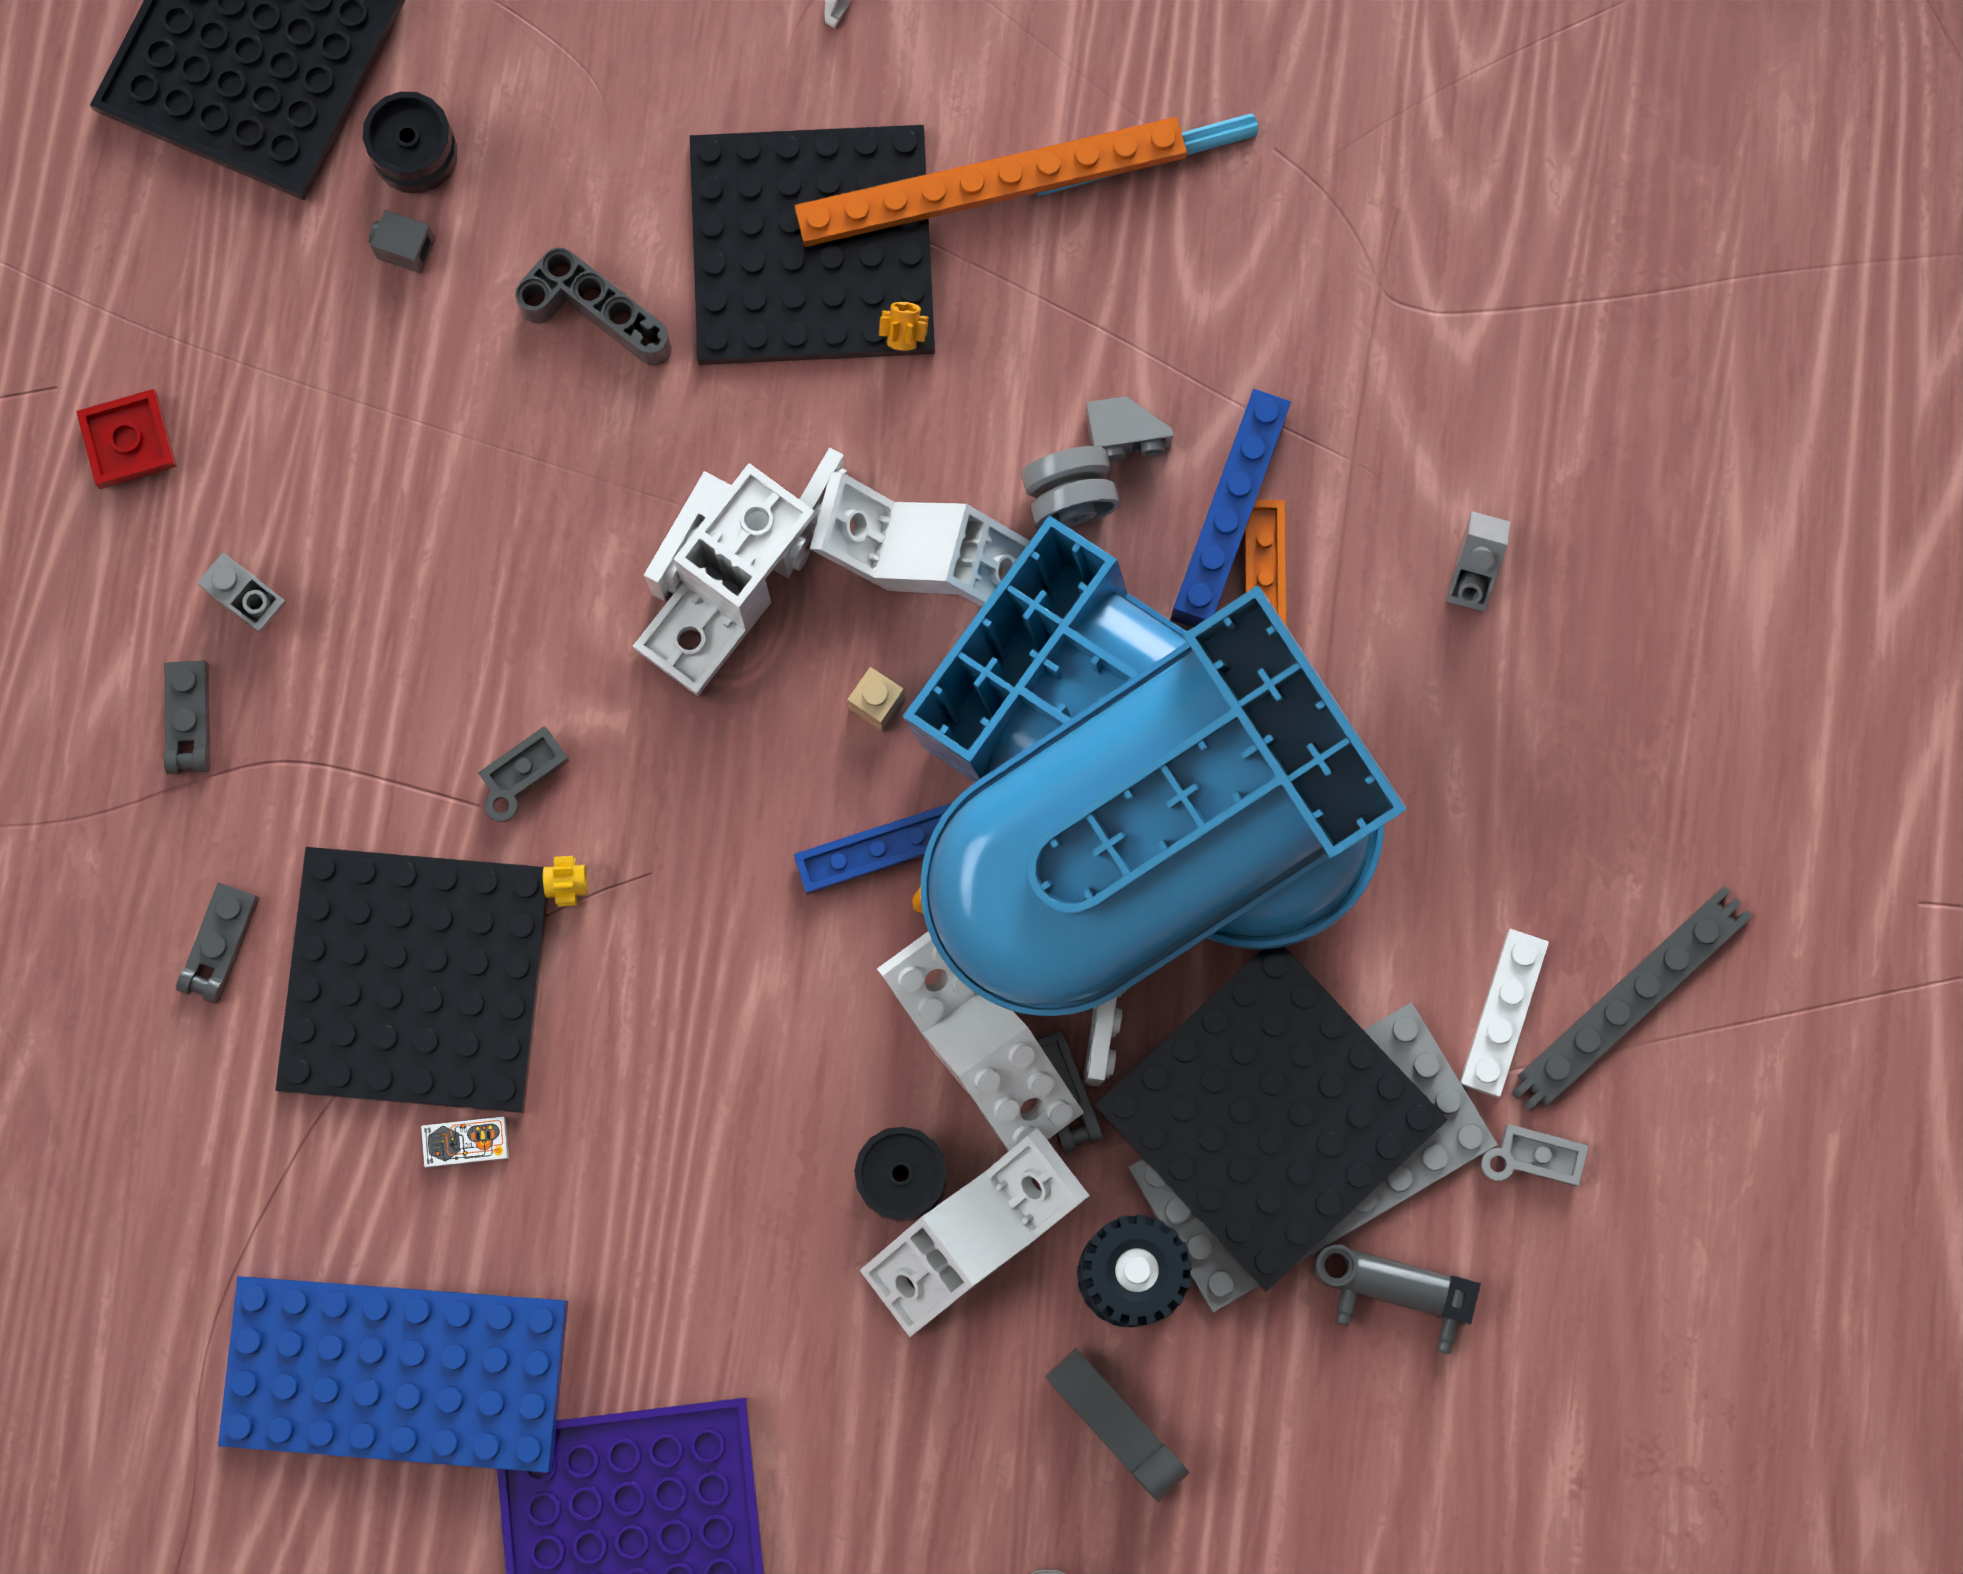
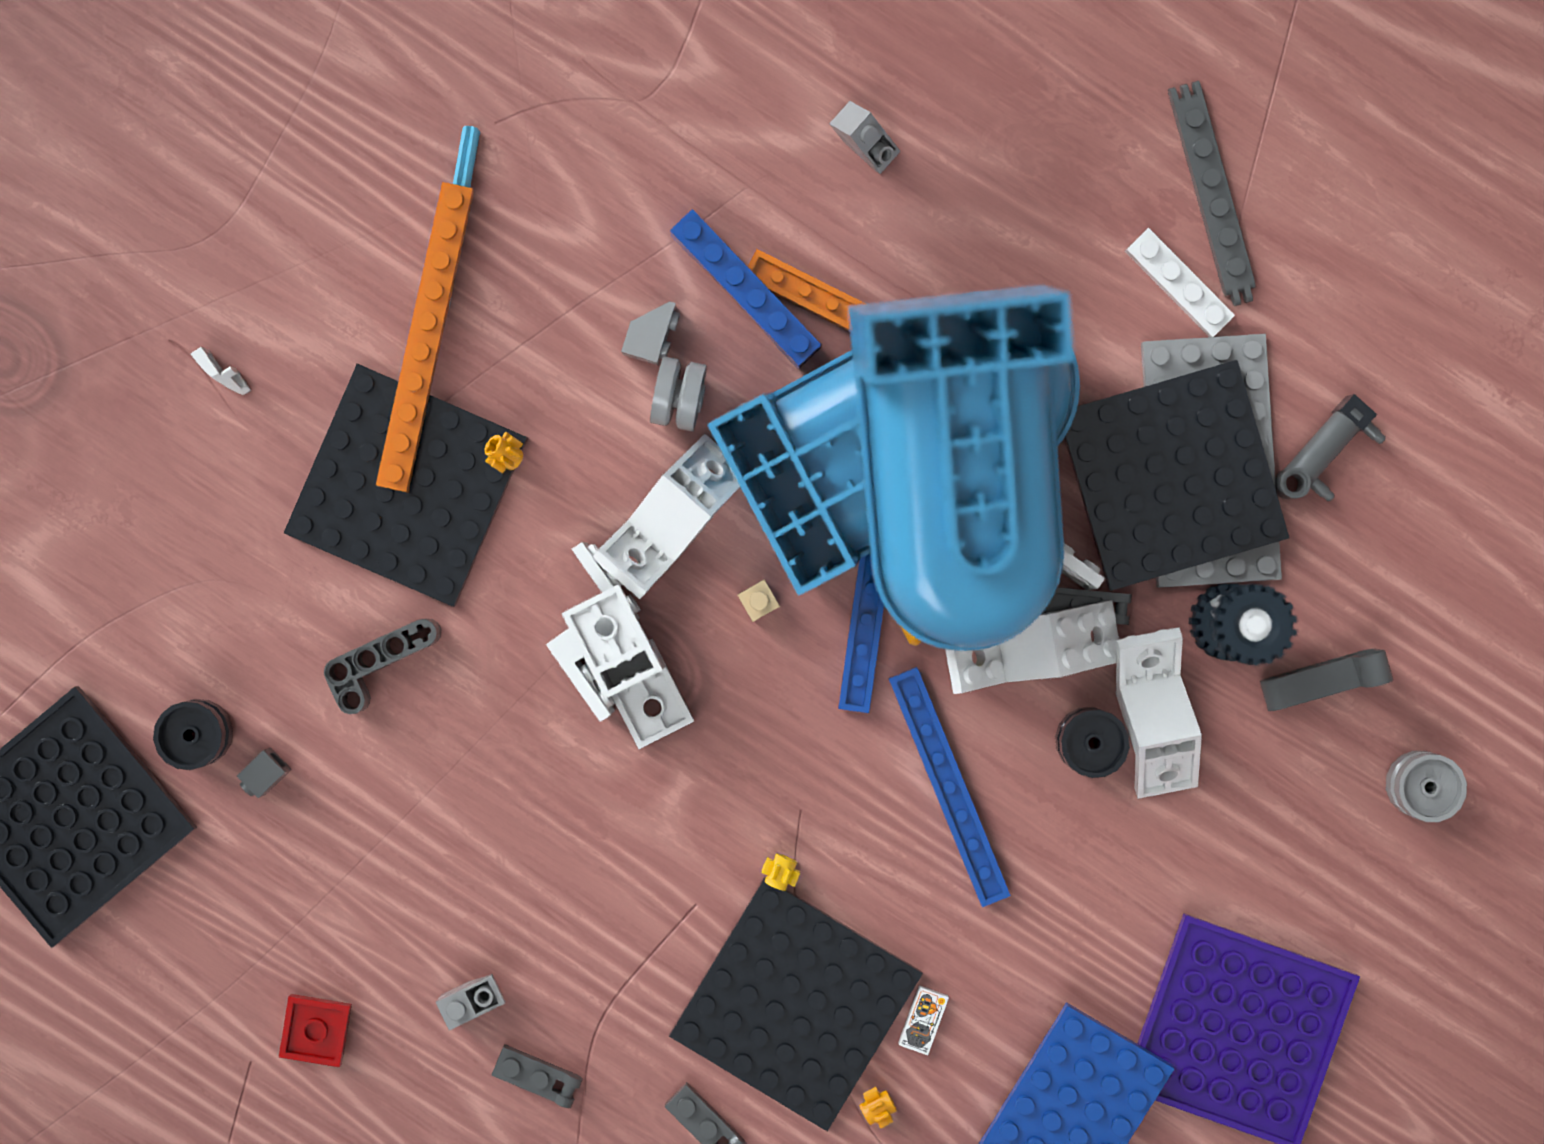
camera: 65 degrees left, 10 degrees up
dark grey hinge [478,726,570,822] -> none
light grey hinge [1480,1124,1588,1187] -> none
none -> light orange gear [859,1087,897,1129]
none -> blue plate [888,667,1011,908]

